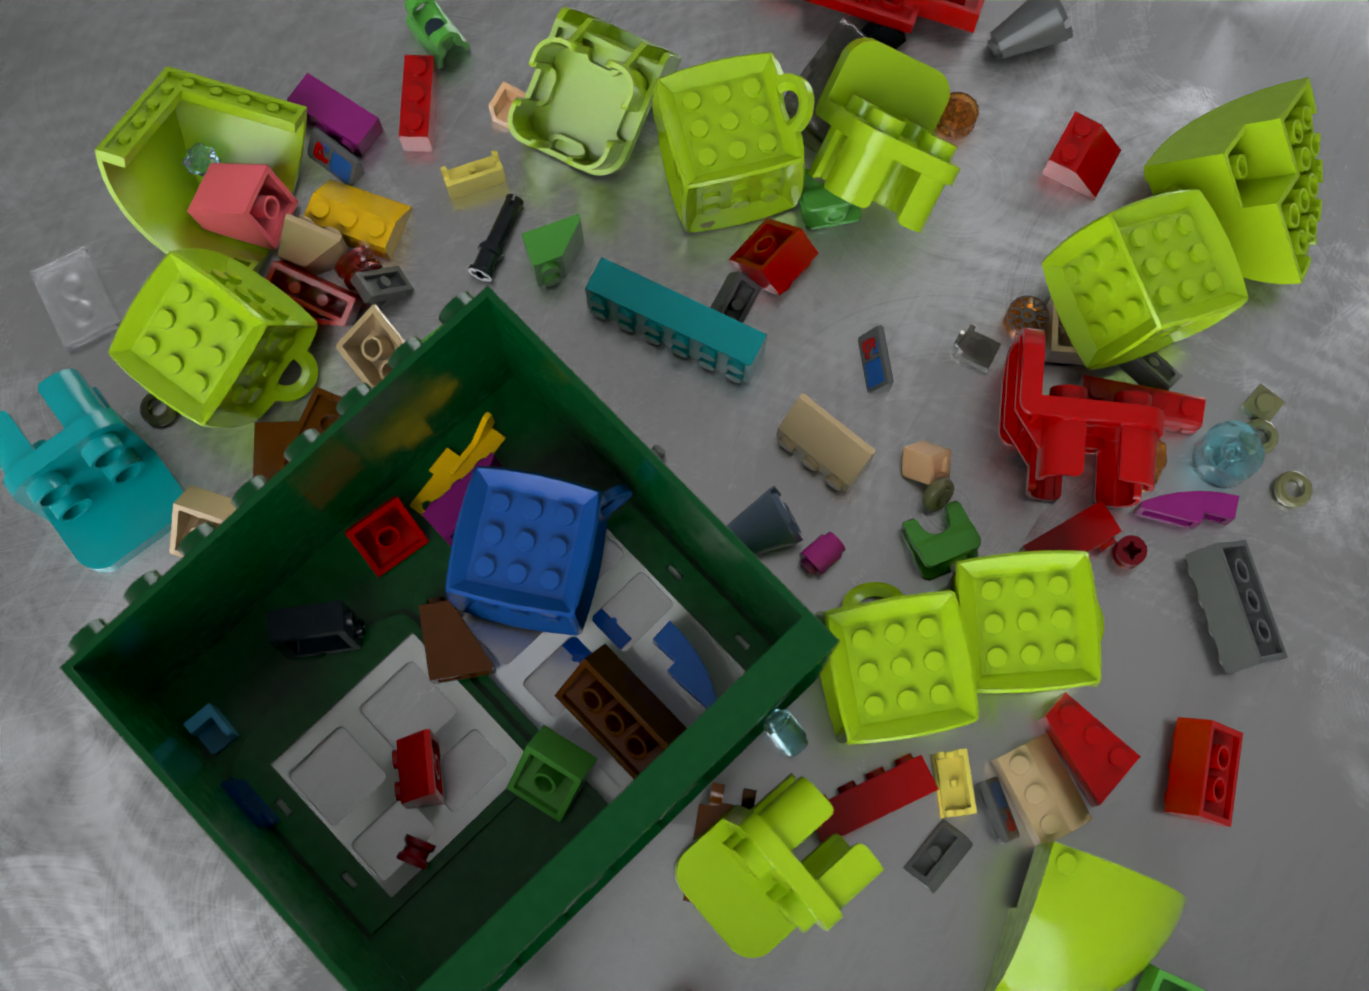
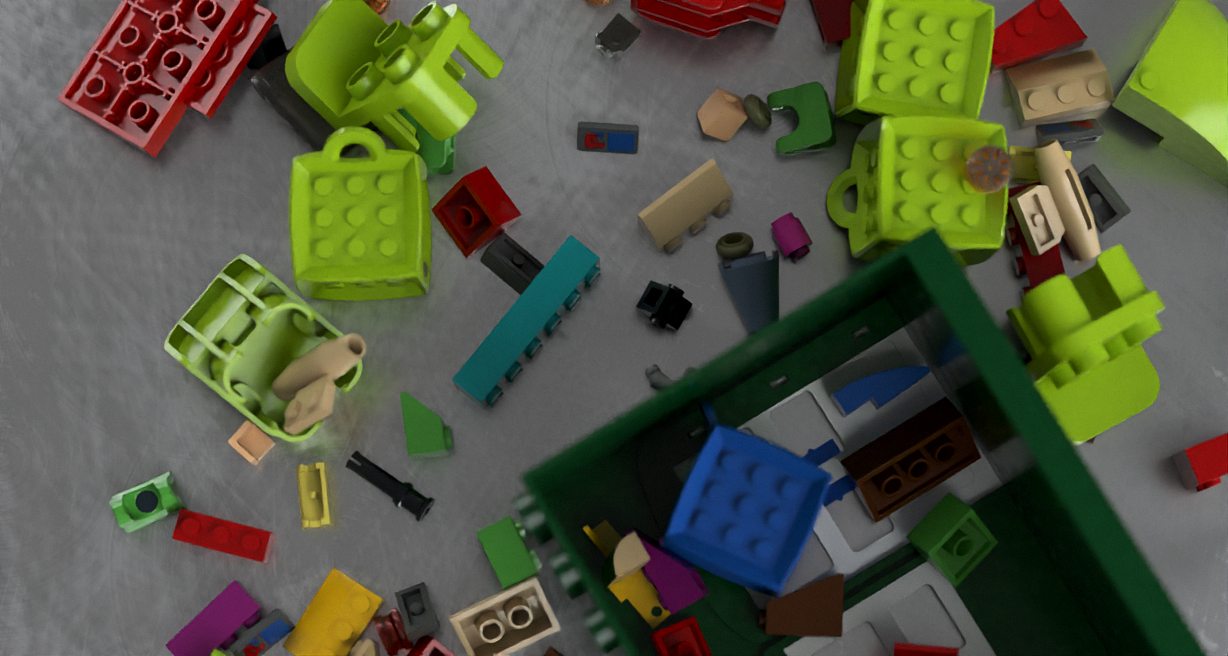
camera: 75 degrees left, 5 degrees up
none -> tan plate [272,334,366,435]
none -> tan brick [601,531,650,589]
none -> black brick [636,280,692,331]
none -> olive piece [716,232,754,259]
none -> wheel [964,145,1014,195]
none -> tan plate [1009,139,1101,261]

